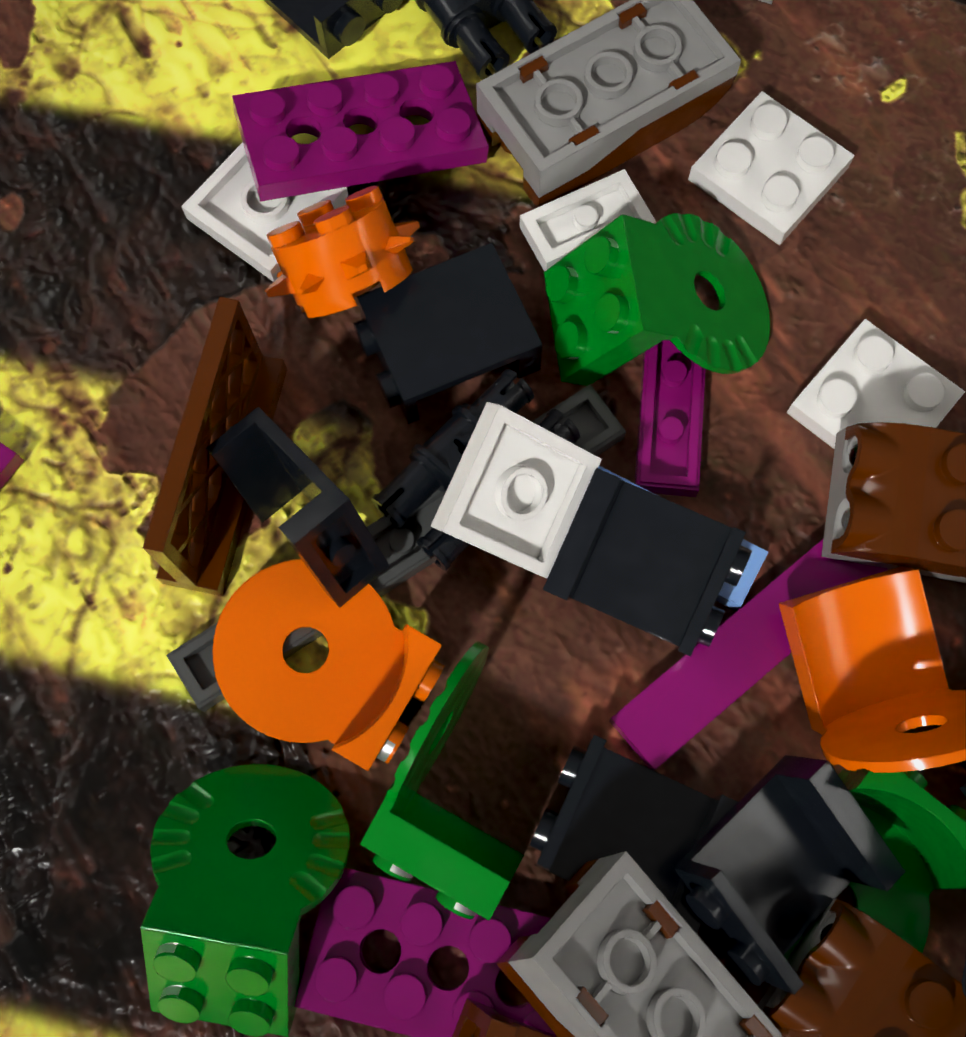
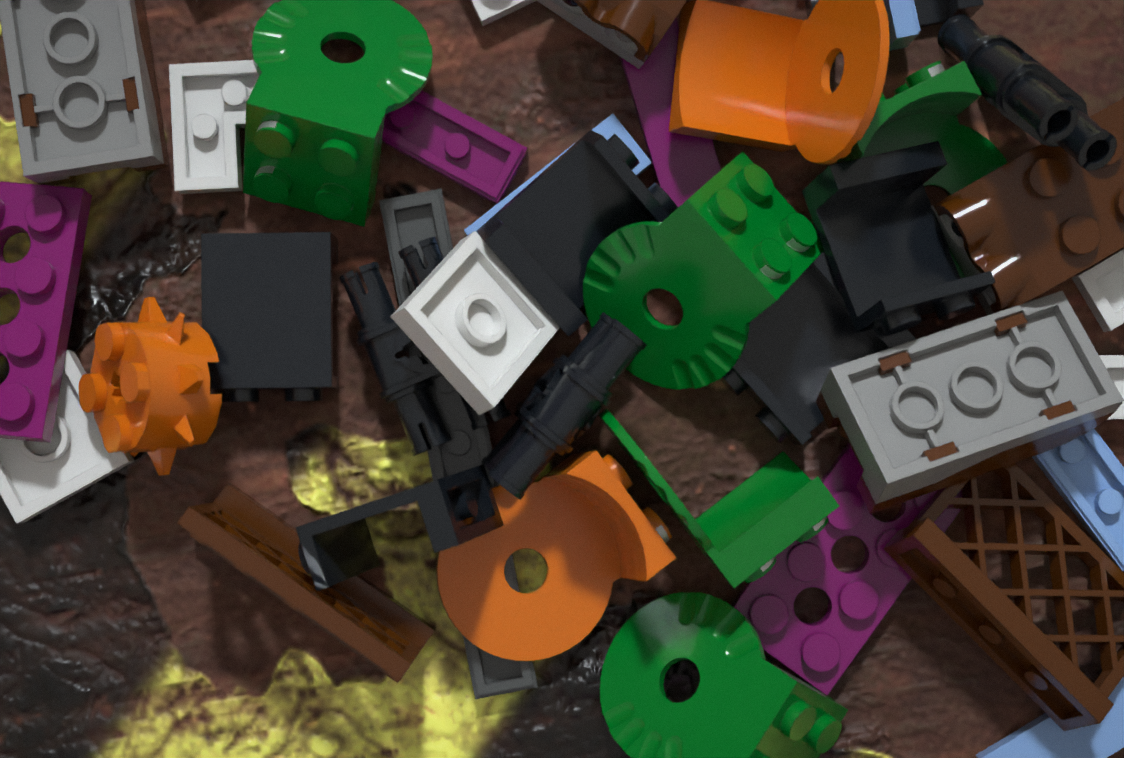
camera: 70 degrees left, 15 degrees up
none -> black pin [481,312,647,500]
none -> green piece [583,151,824,390]

